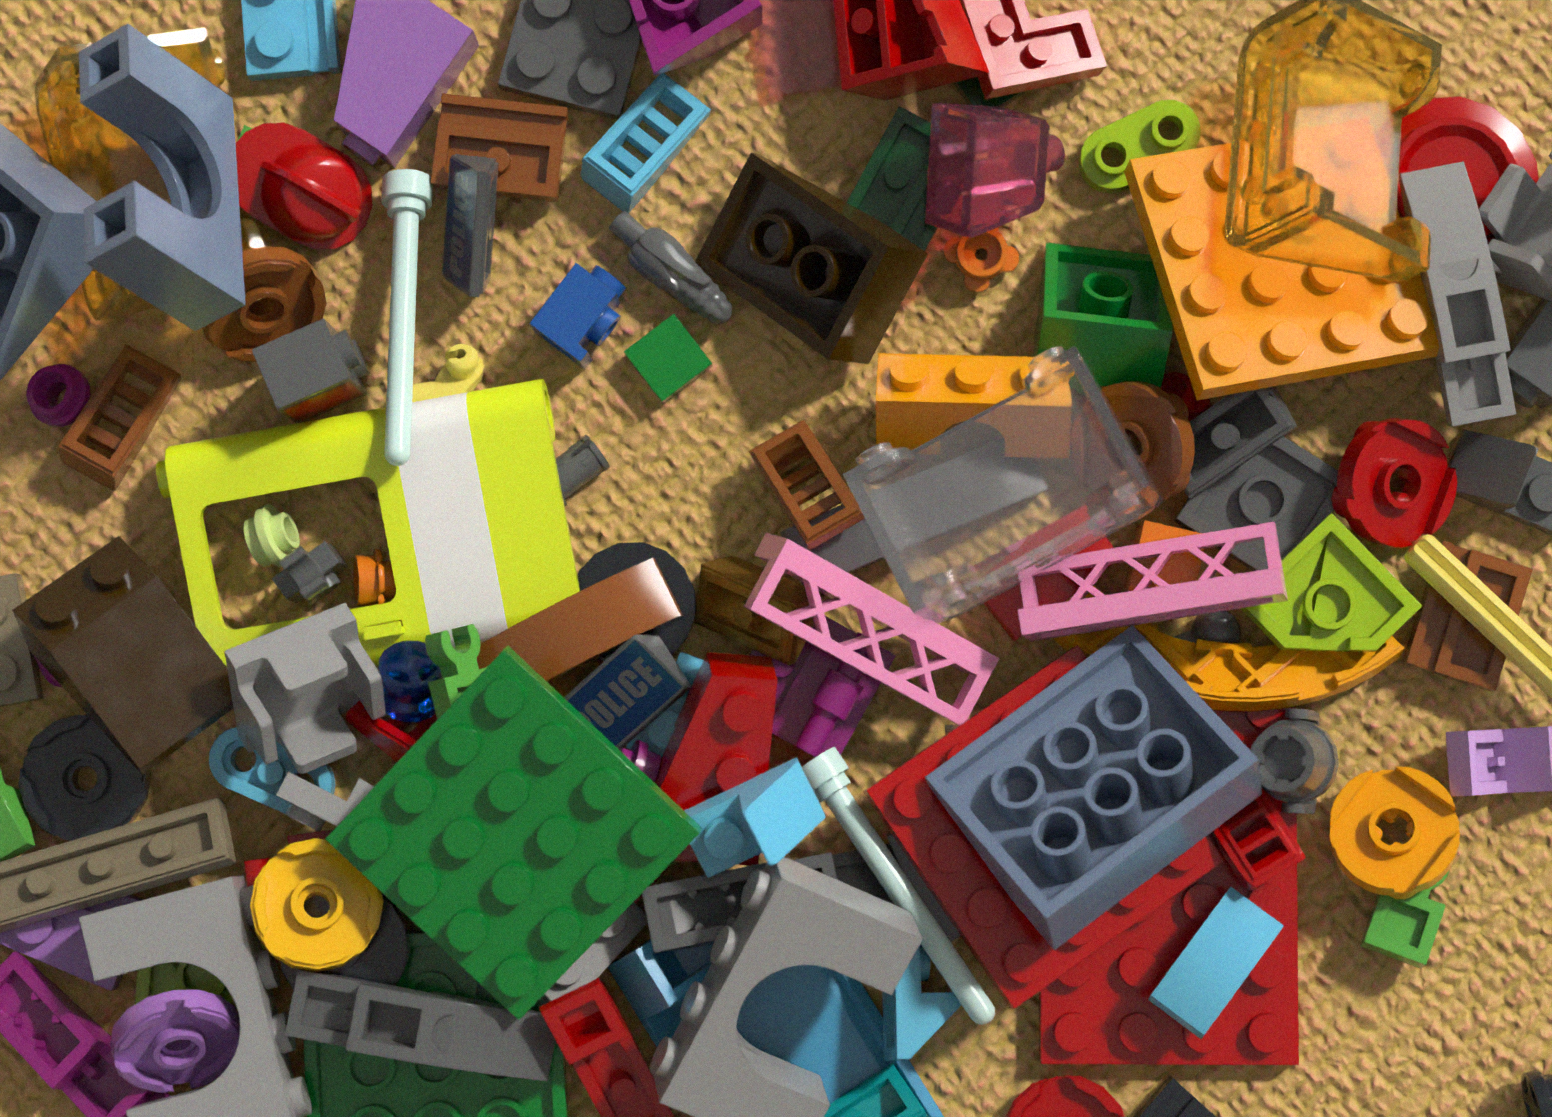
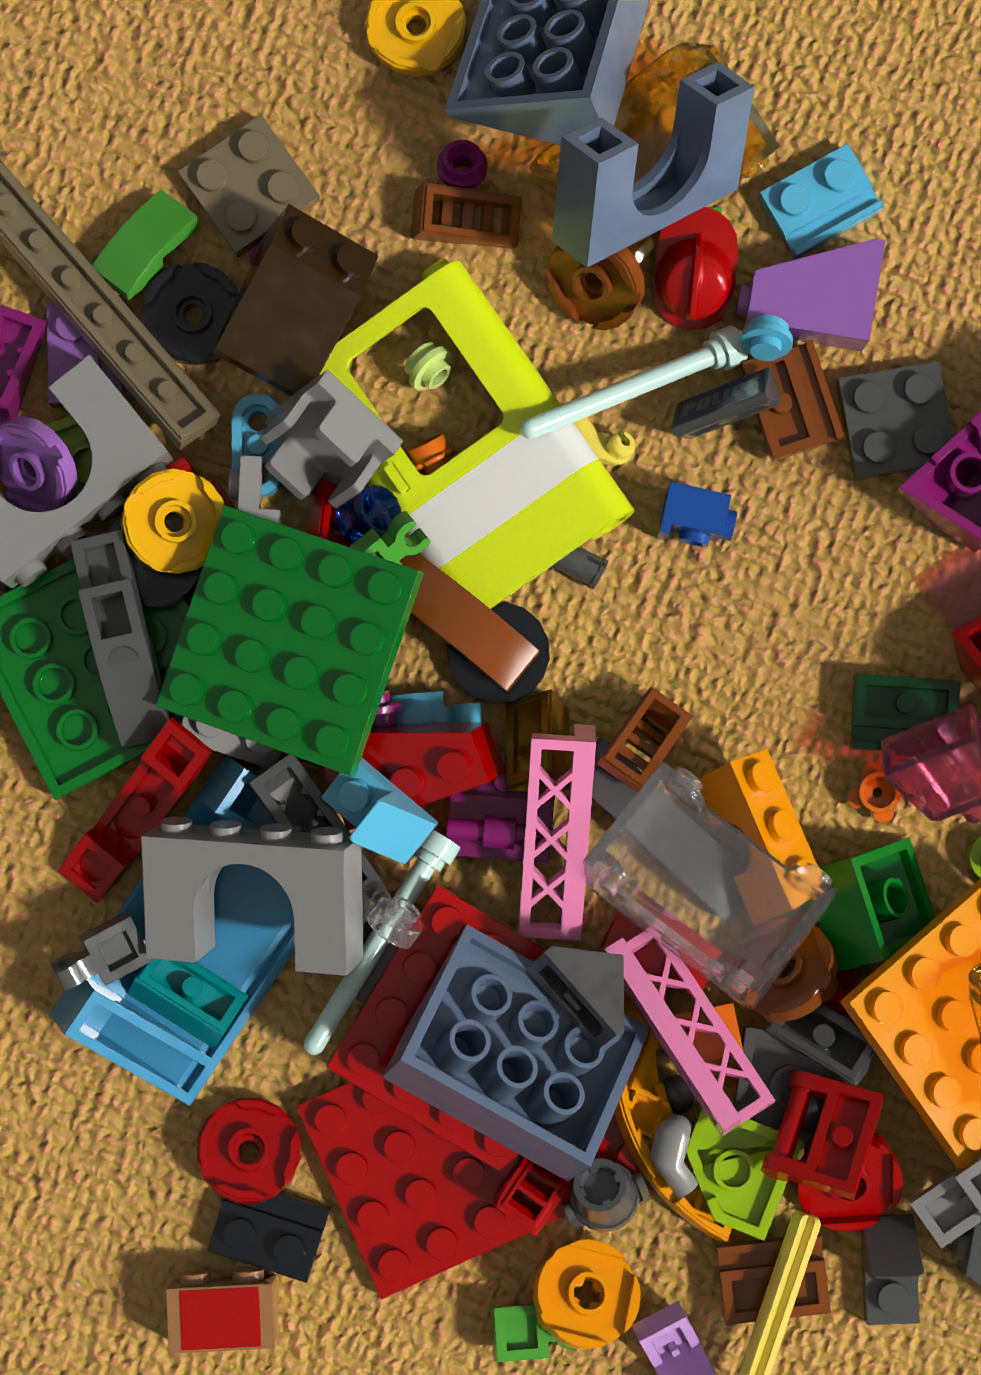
camera: 65 degrees right, 0 degrees up
dark grey brick [252,318,370,423] -> none
dark grey plate [272,541,349,604] -> none
slope [564,634,692,749] -> none
medium azure slope [580,73,711,213] -> none
dark grey piece [609,211,733,324] -> none
green tile [624,314,713,404] -> none
dark brown slope [695,152,928,364] -> none
medium azure slope [882,944,961,1061] -> none
medium azure slope [1148,887,1284,1039] -> none
none -> clear plate [362,880,423,949]
none -> flat silver slope [527,946,624,1050]
none -> light grey arm [650,1114,699,1198]
none -> medium azure plate [741,315,793,361]
none -> red plate [761,1070,884,1200]

